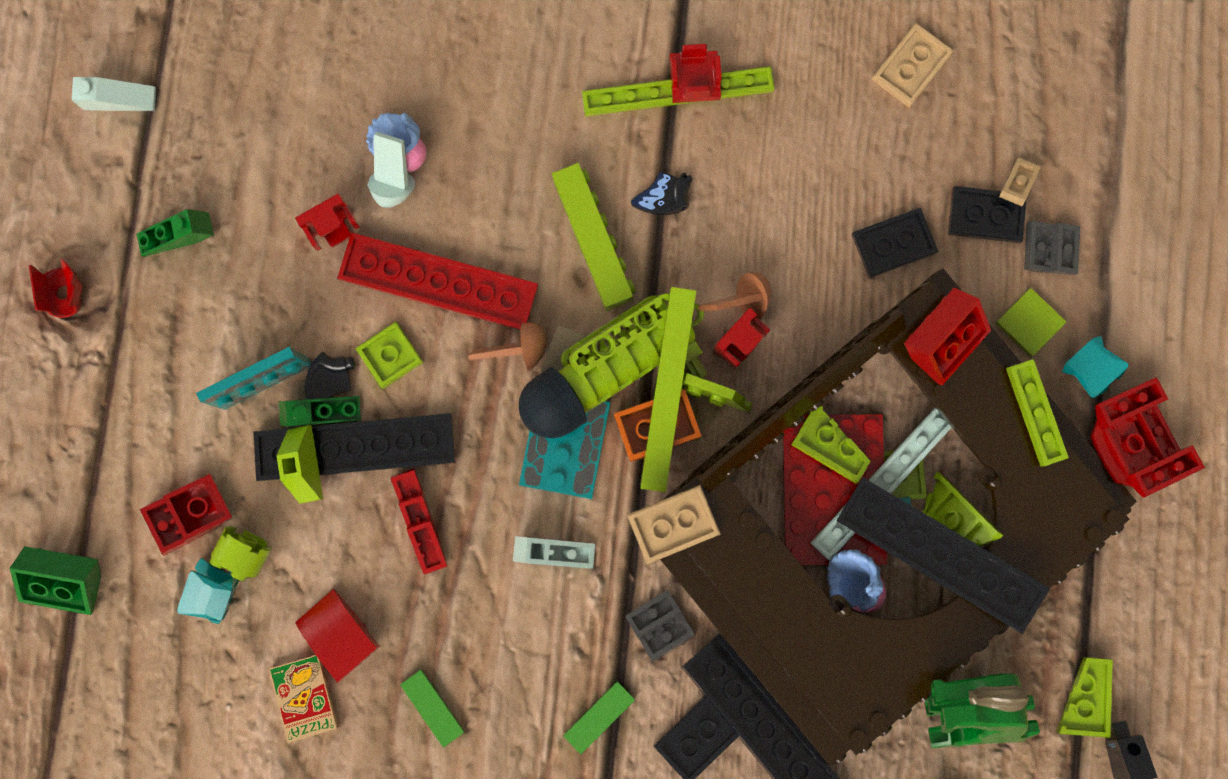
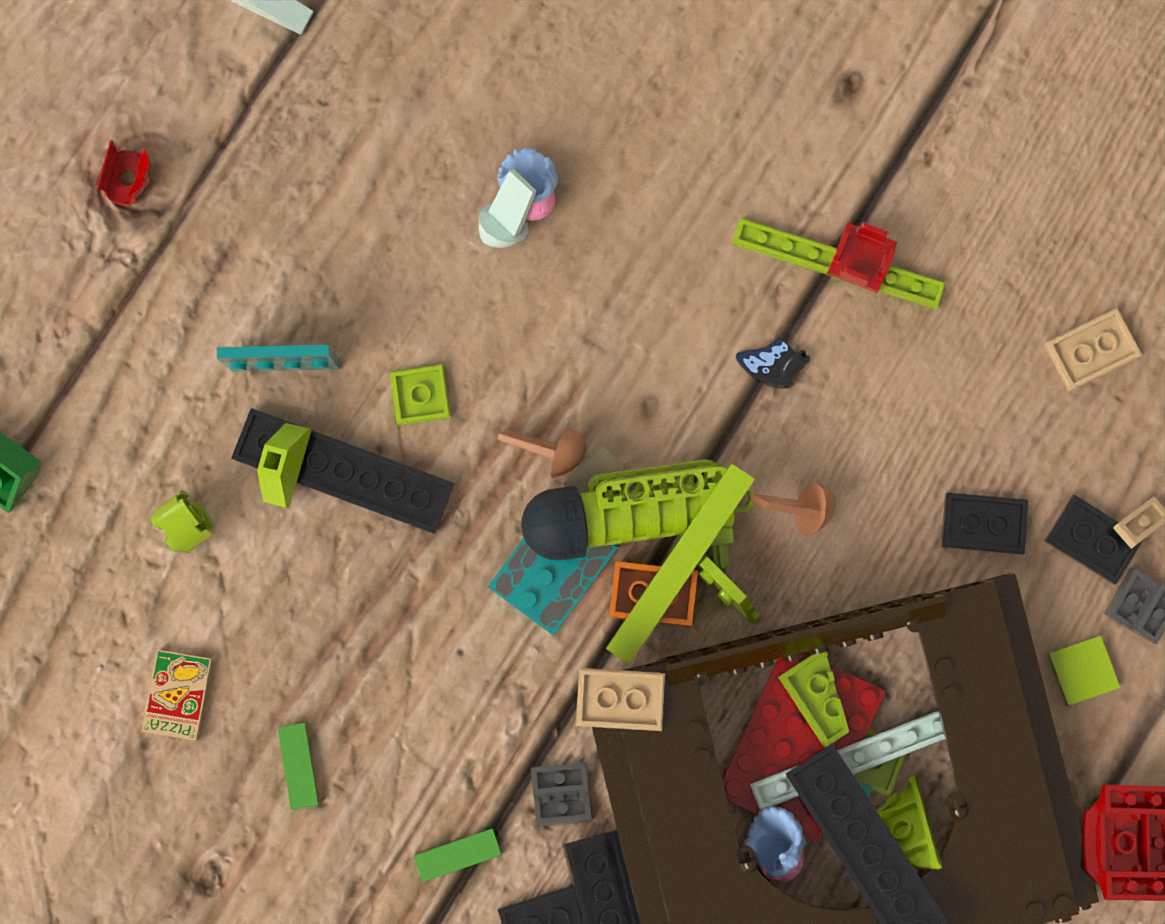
camera: 25 degrees right, 0 degrees up
green slope [136,209,214,257] -> none
red slope [139,474,232,556] -> none
piece [177,558,239,624] -> none
green slope [278,396,361,426] -> none
red panel [295,194,360,251] -> none
red slope [295,589,380,683] -> none
black arm [305,352,356,399] -> none
red plate [337,232,539,330] -> none
red slope [390,468,448,575] -> none
light aqua slope [513,536,595,569] -> none
lime brick [551,163,636,311] -> none
red panel [713,308,770,370] -> none
red slope [904,288,991,386] -> none
lime plate [1006,359,1069,466] -> none
teal piece [1062,335,1129,398] -> none

